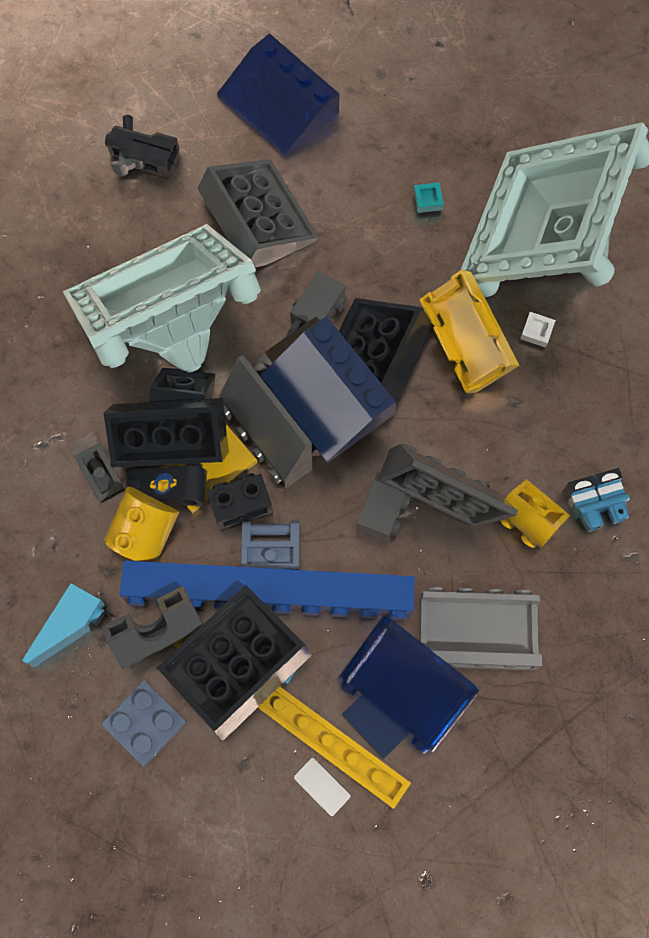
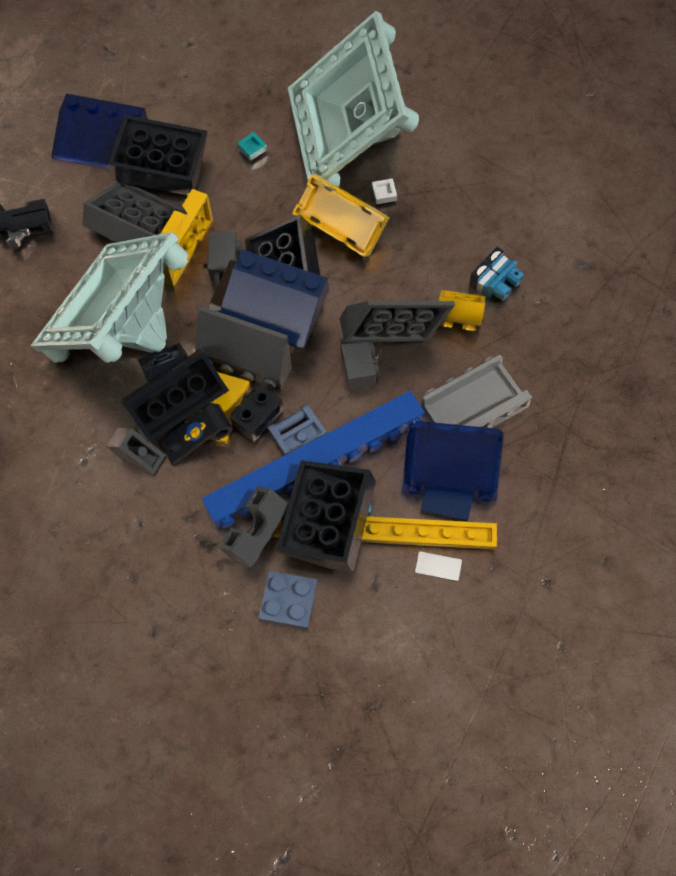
camera: 30 degrees left, 5 degrees down
medium azure slope [22,584,106,667] -> none
yellow brick [104,486,179,562] -> none
none -> black slope [108,115,207,195]
none -> yellow piece [160,189,213,287]

